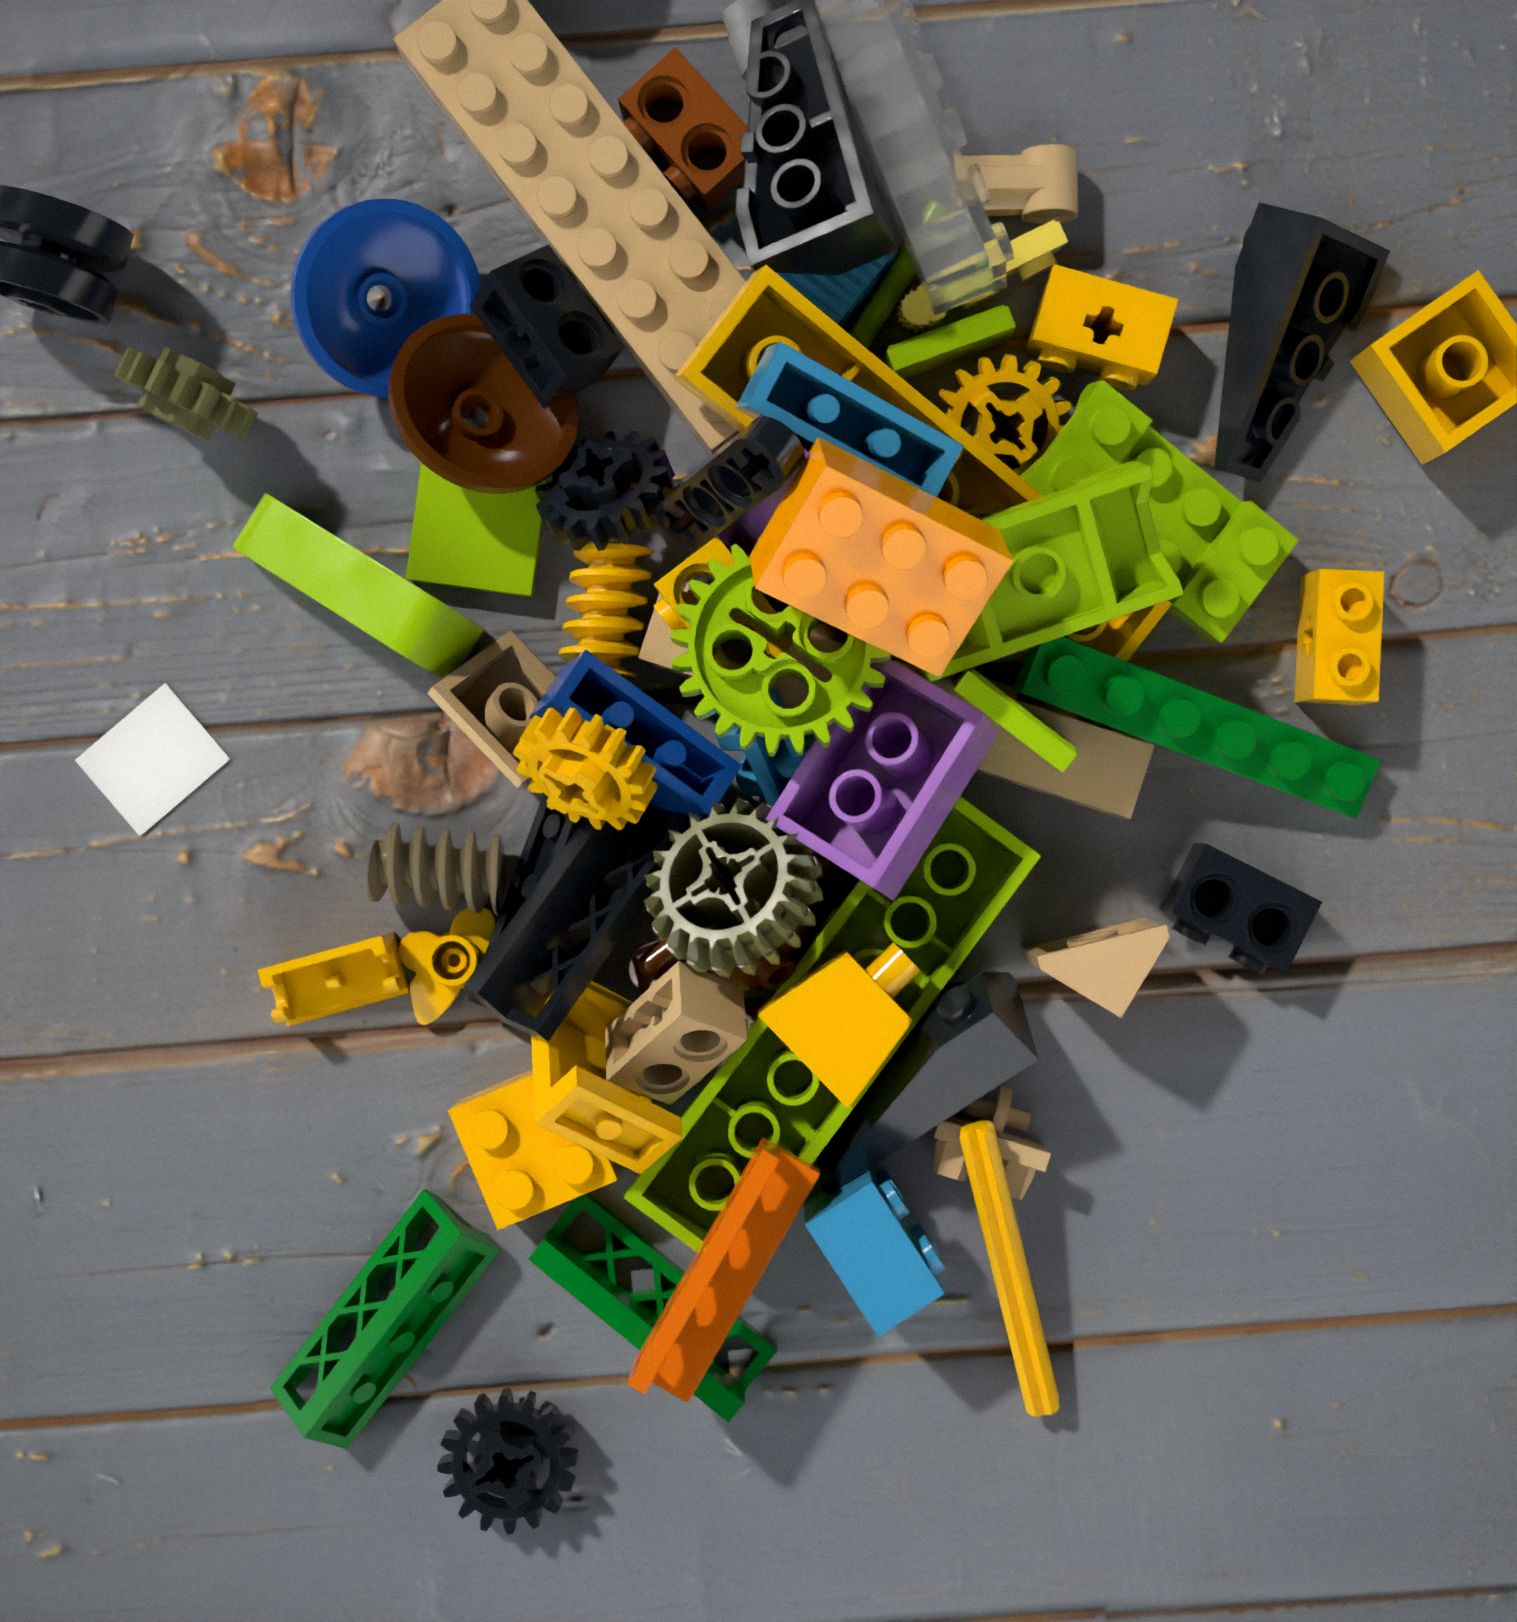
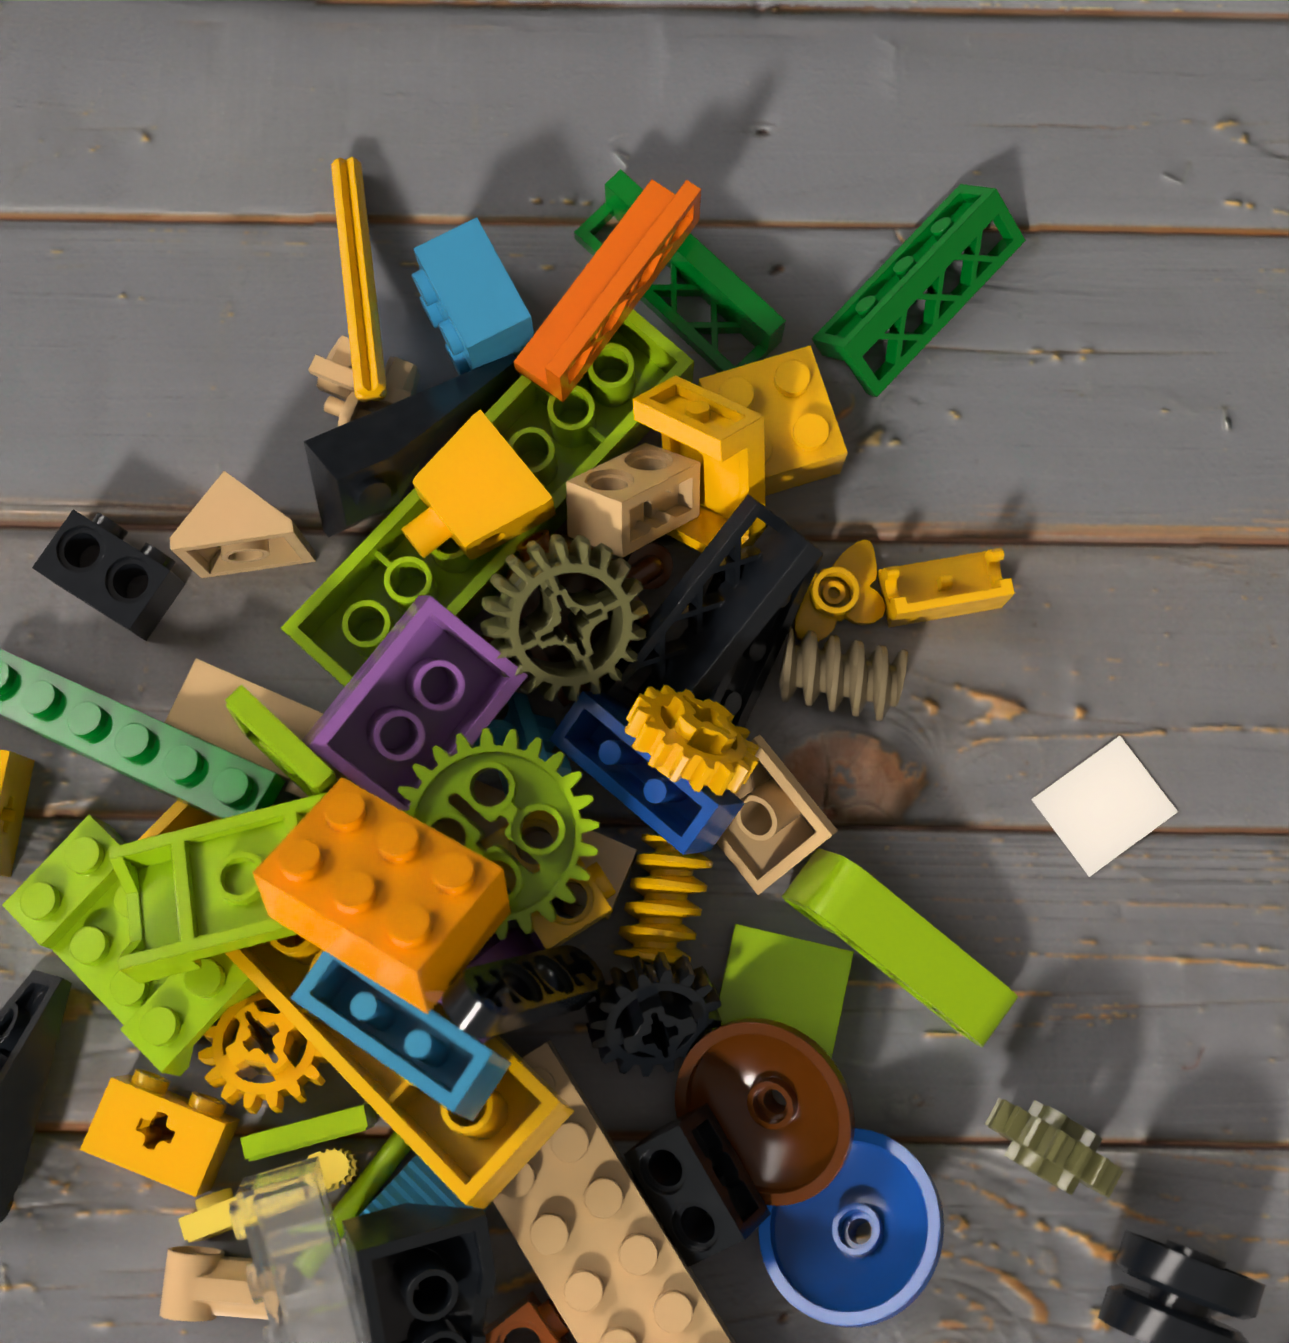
camera: 175 degrees left, 10 degrees down
black gear [437,1388,579,1535] -> none

